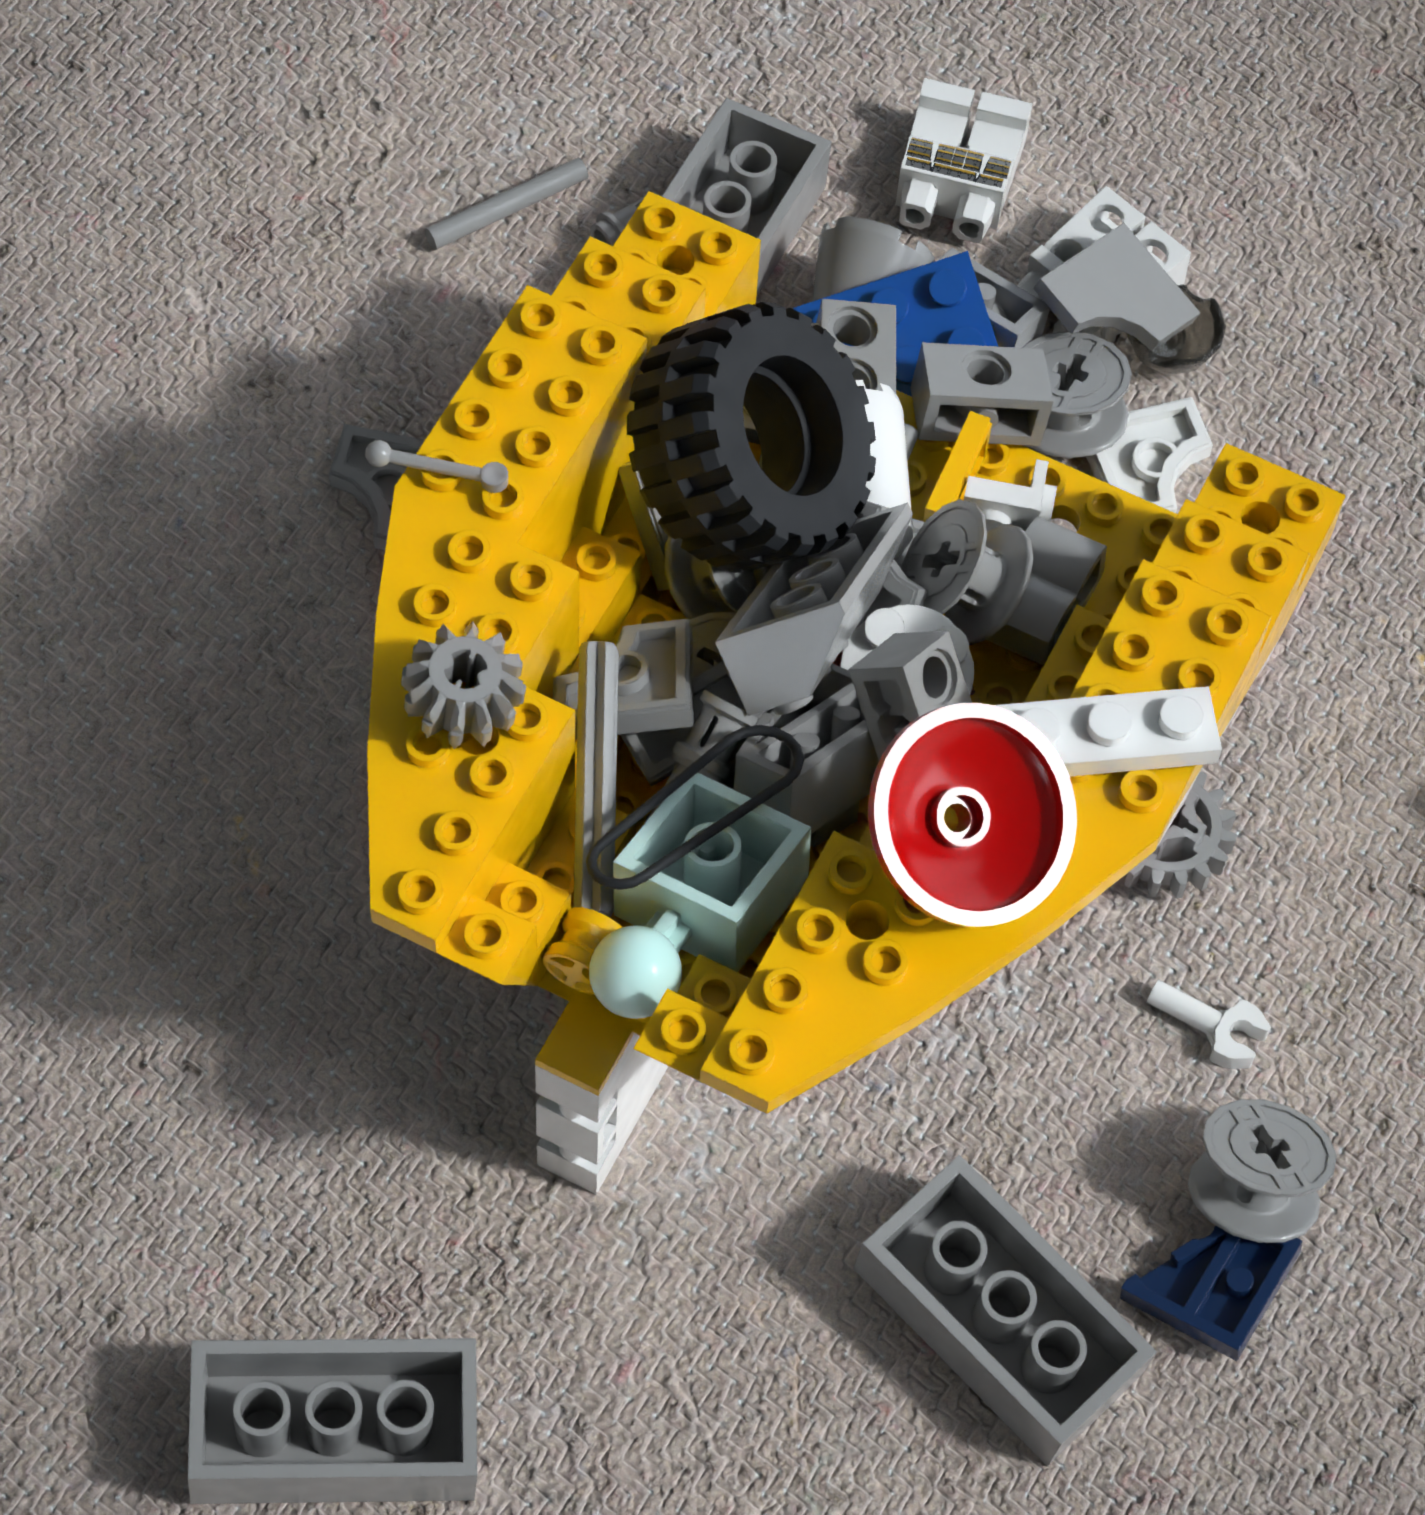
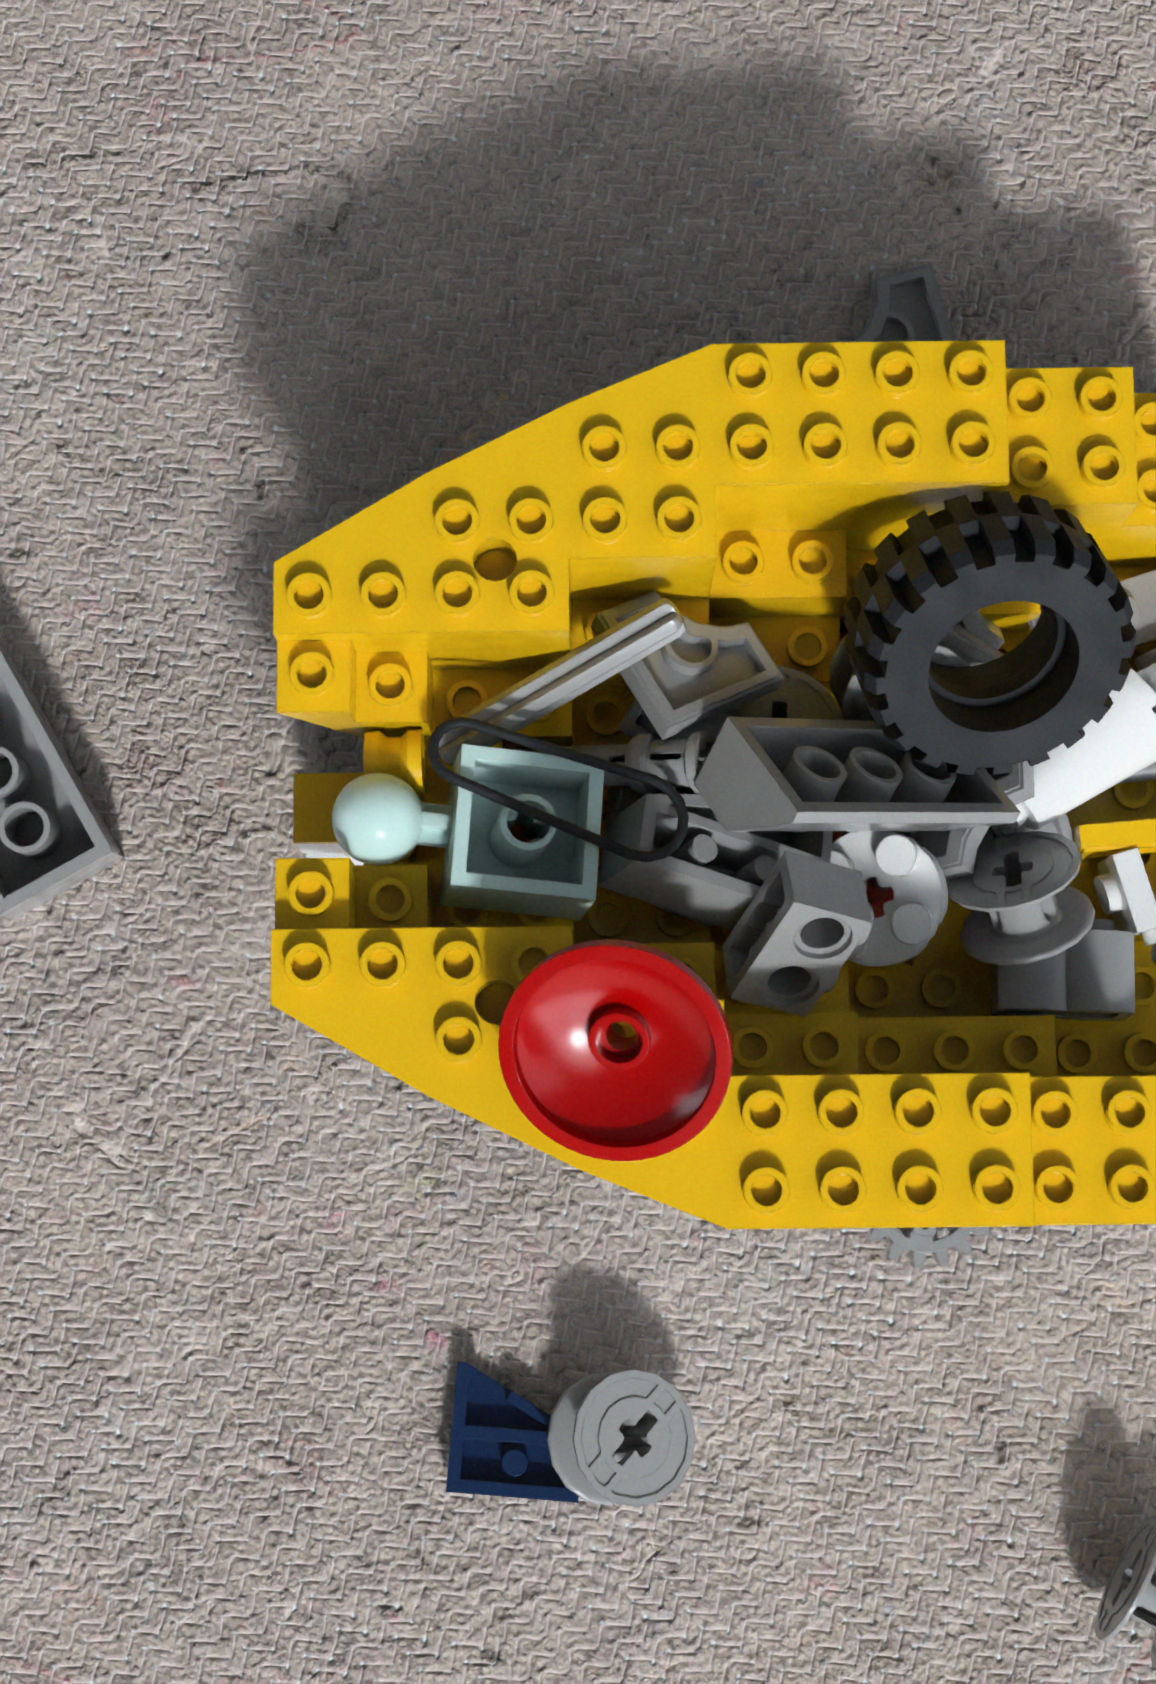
camera: 70 degrees right, 20 degrees up
light grey hinge [365,440,508,493] -> none
light grey gear [401,621,526,749] -> none
light grey brick [853,1155,1157,1467] -> none
white plate [995,686,1222,777] -> none
white bar [1146,980,1271,1069] -> none

